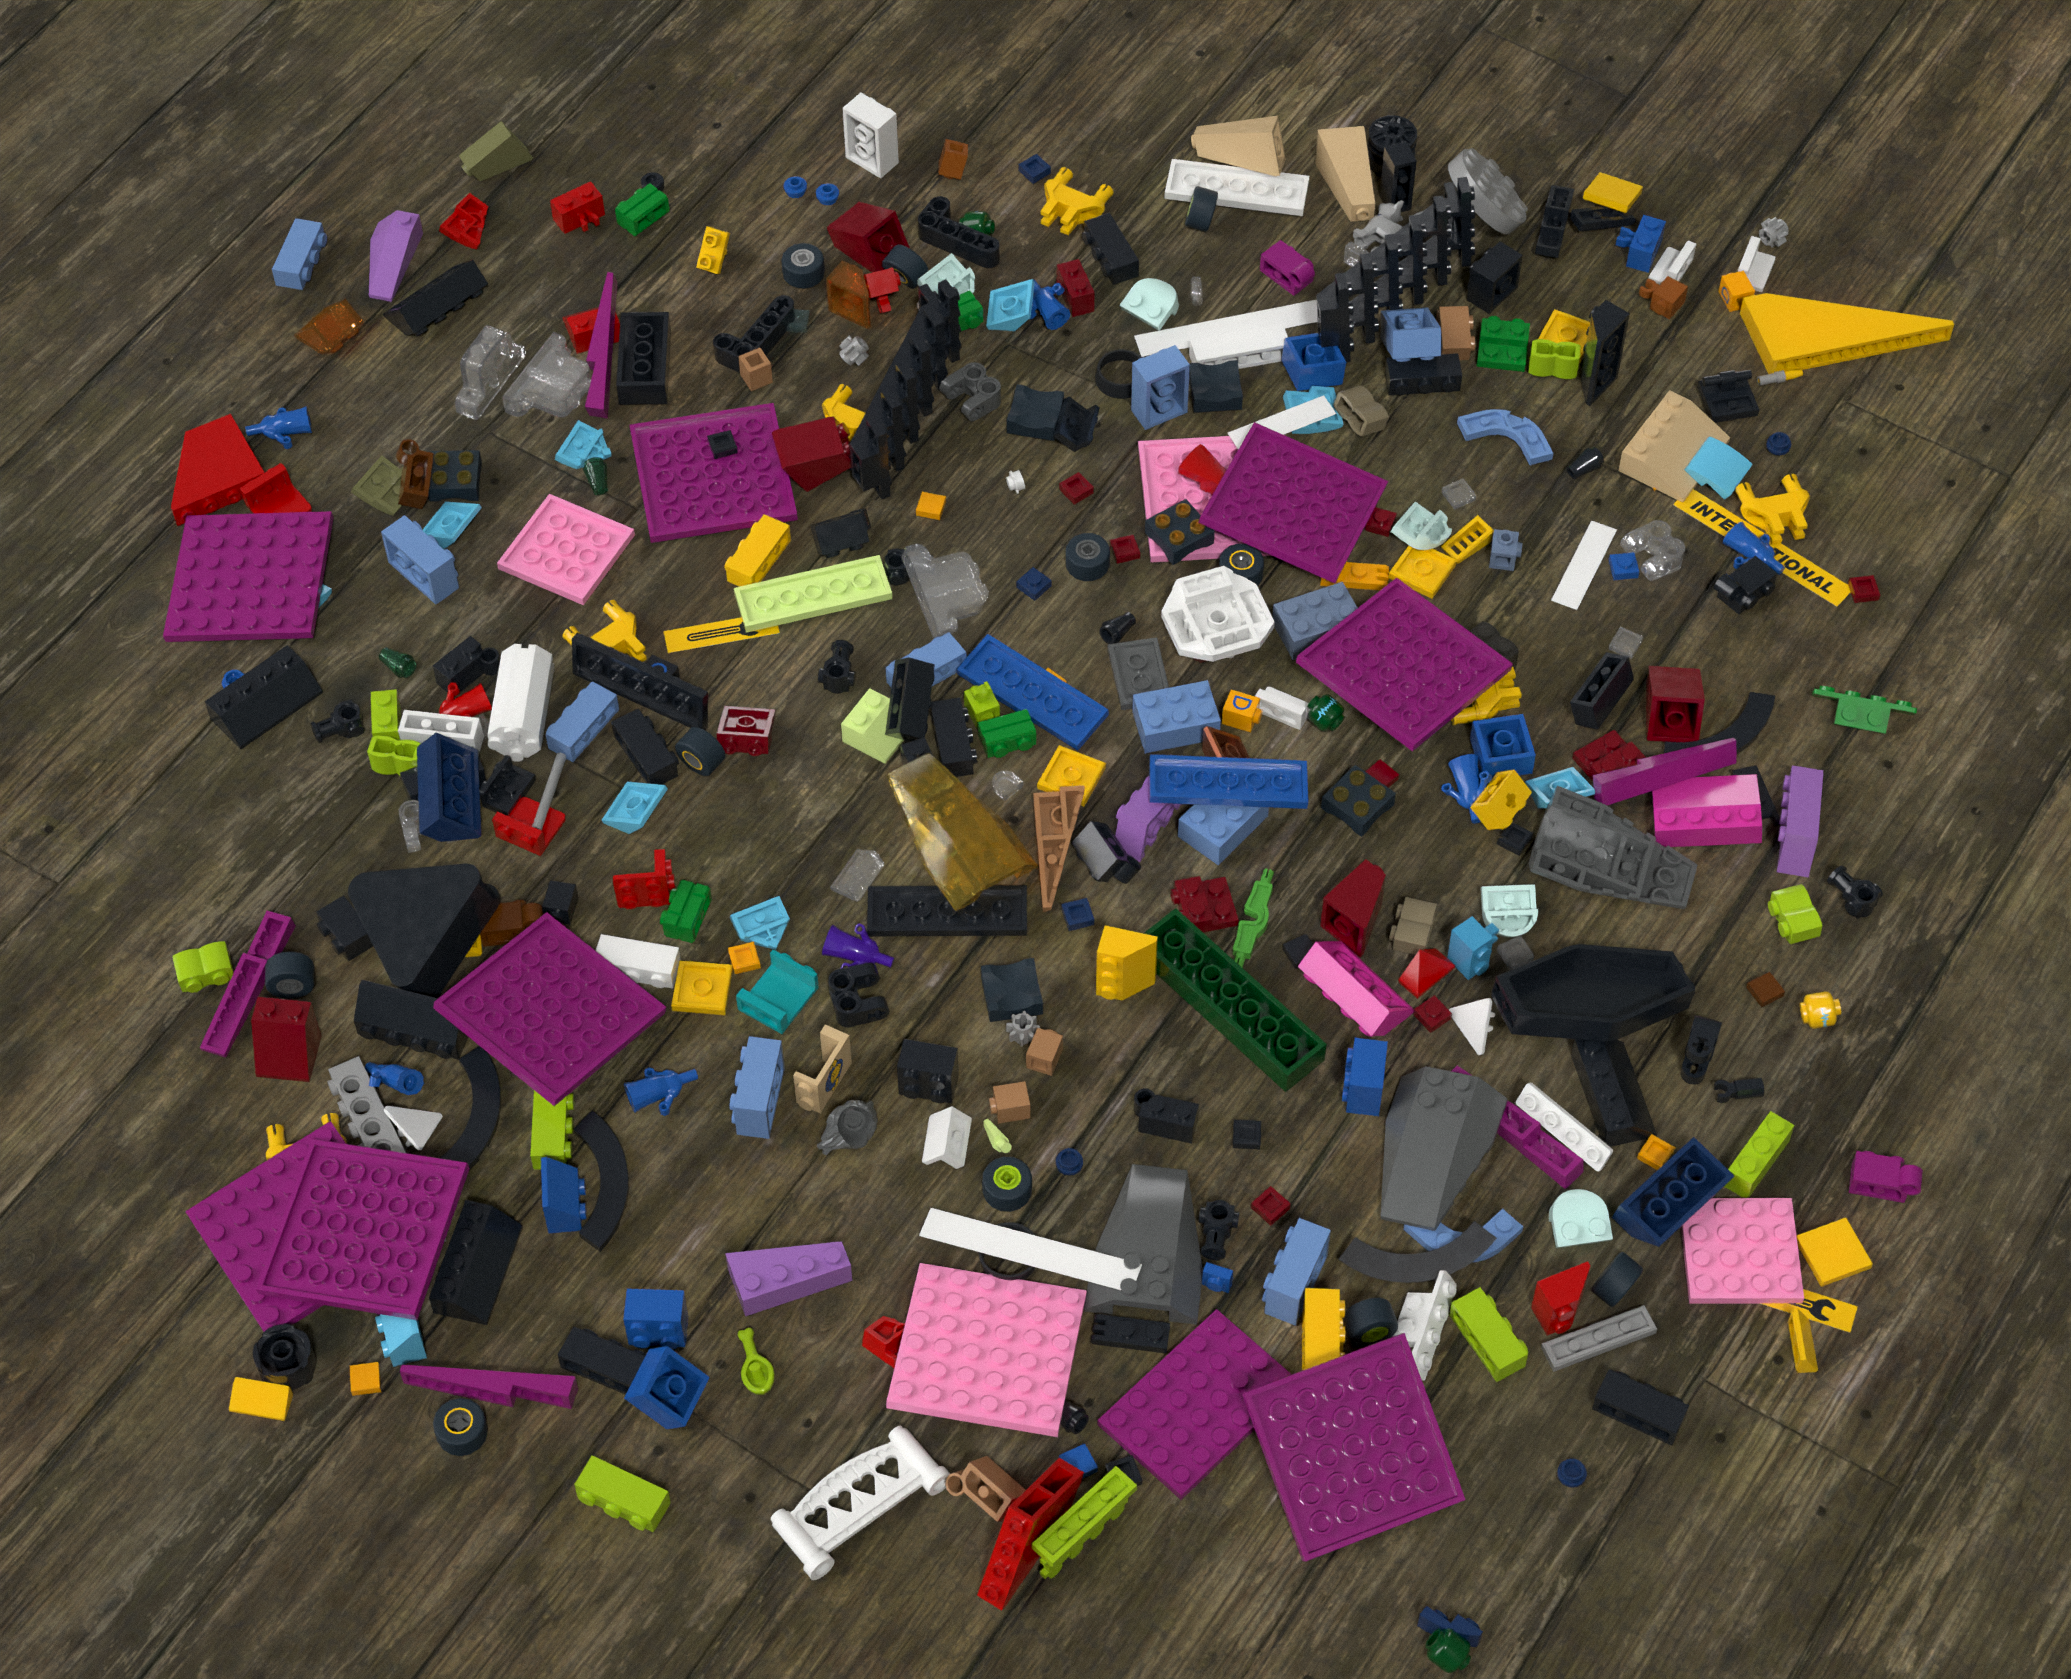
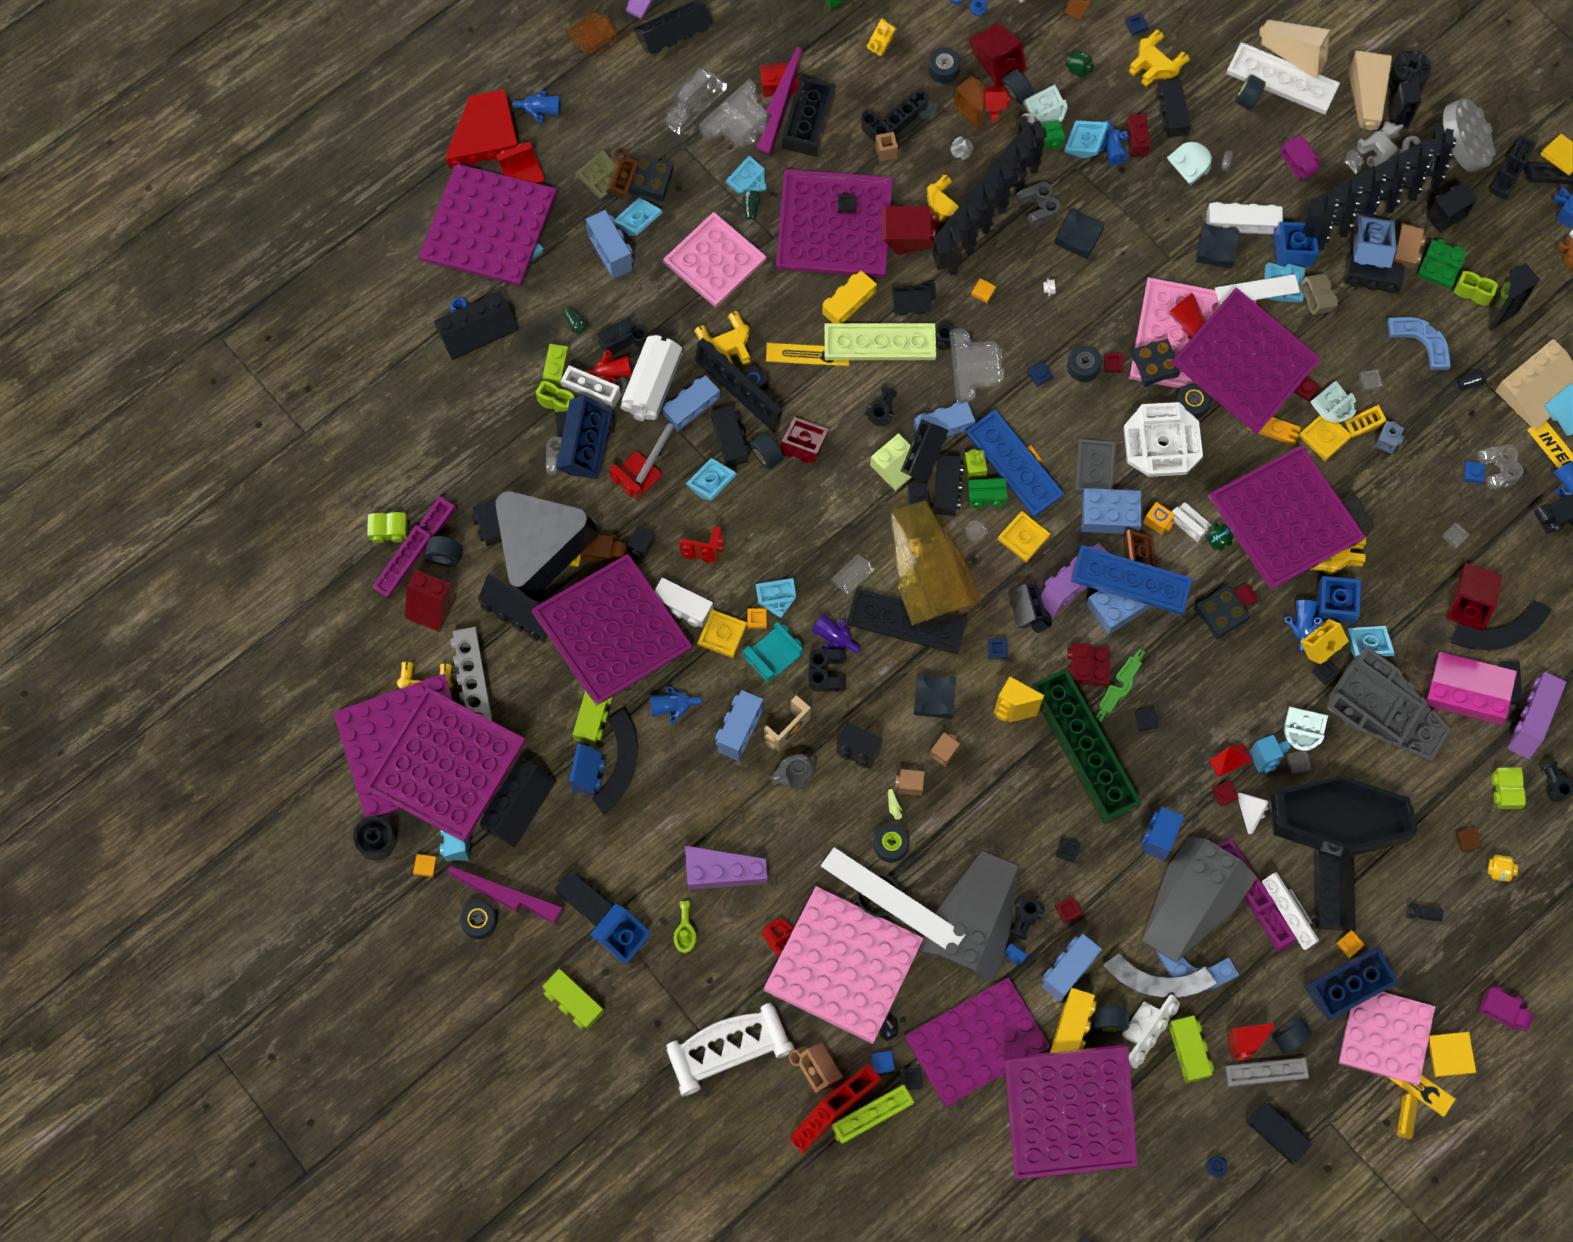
camera: 15 degrees right, 15 degrees up
yellow slope [229,1377,293,1421] -> none
black connector [310,700,364,743] -> none
blue piece [365,1062,424,1095] -> none
white piece [384,1106,443,1150] -> none
black tile [439,1046,501,1171] -> none
black bracket [479,755,536,816] -> none
blue brick [623,1289,689,1349] -> none
green brick [660,880,712,943] -> none
black beam [918,196,1000,268] -> none
white panel [922,1107,972,1169] -> none
light grey gear [1006,1011,1040,1047] -> none
medium nougat wedge [1033,785,1085,912] -> none
black bracket [1053,396,1100,452] -> none
dark blue plate [1056,1148,1083,1175] -> none
dark red plate [1059,472,1094,505] -> none
black hinge [1090,1314,1170,1354] -> none
black tyre [1095,349,1142,399] -> none
black cone [1099,612,1136,644] -> none
medium blue brick [1131,345,1190,430] -> none
white sticker [1134,300,1317,357] -> none
black hinge [1134,1088,1199,1144] -> none
sand blue brick [1272,582,1357,660] -> none
slope [1298,941,1414,1037] -> none
dark red slope [1320,859,1386,958] -> none
dark tan brick [1389,897,1437,955] -> none
yellow tile [1538,309,1590,363] -> none
light aqua slope [1549,1189,1613,1248] -> none
white sticker [1551,521,1617,610] -> none
black brick [1570,652,1634,729] -> none
dark red plate [1572,730,1646,781] -> none
magenta slope [1593,738,1737,805] -> none
black piece [1680,1015,1722,1085] -> none
lime brick [1724,1111,1795,1198] -> none

